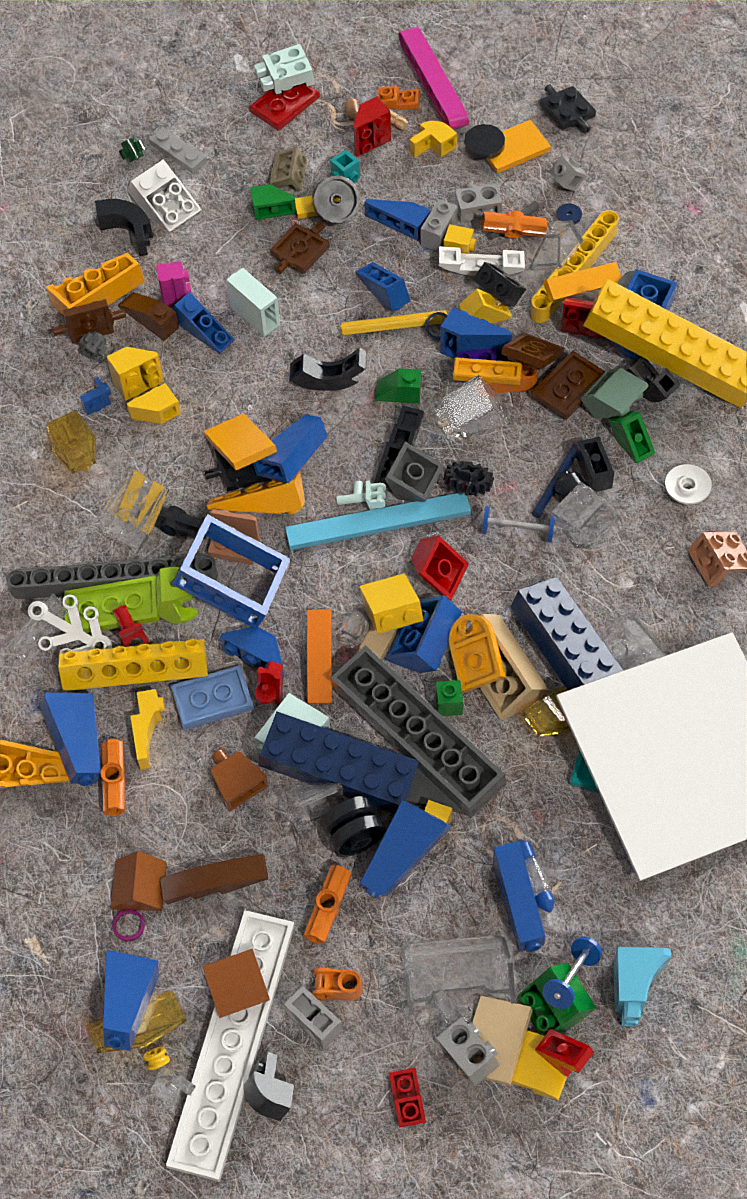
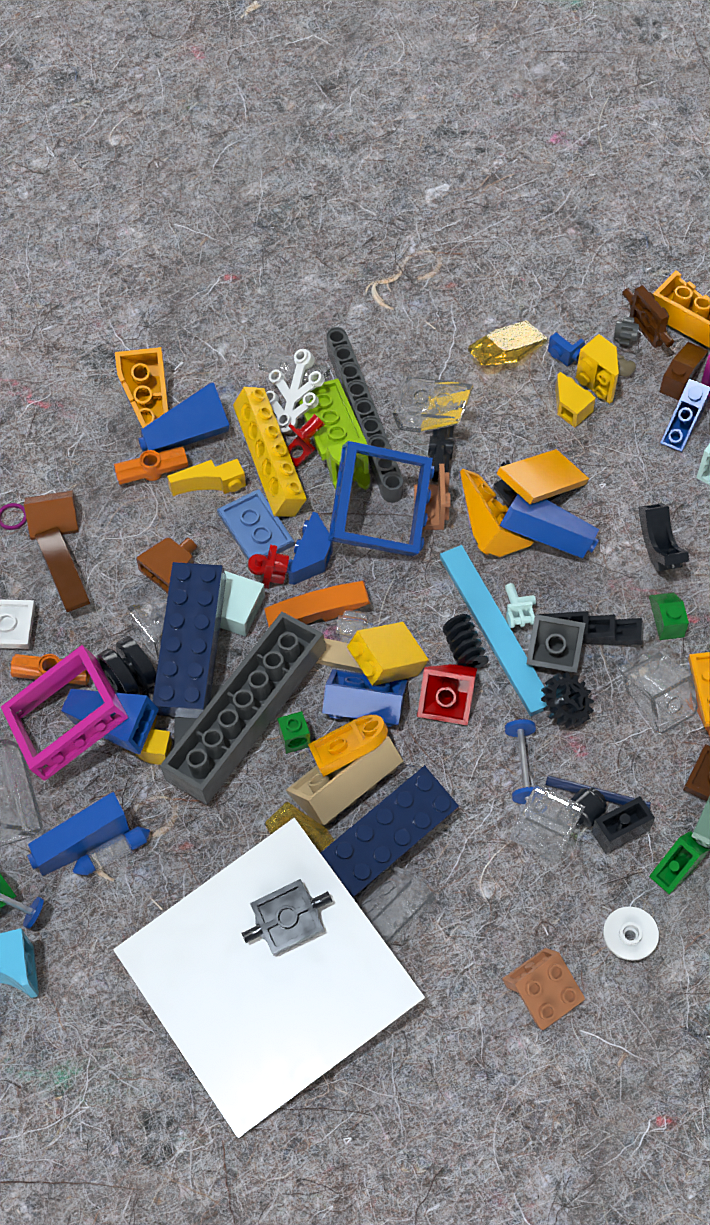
camera: 75 degrees right, 0 degrees up
none -> dark pink window [1,645,129,781]
none -> plate [241,879,333,956]
none -> black piece [442,614,489,669]

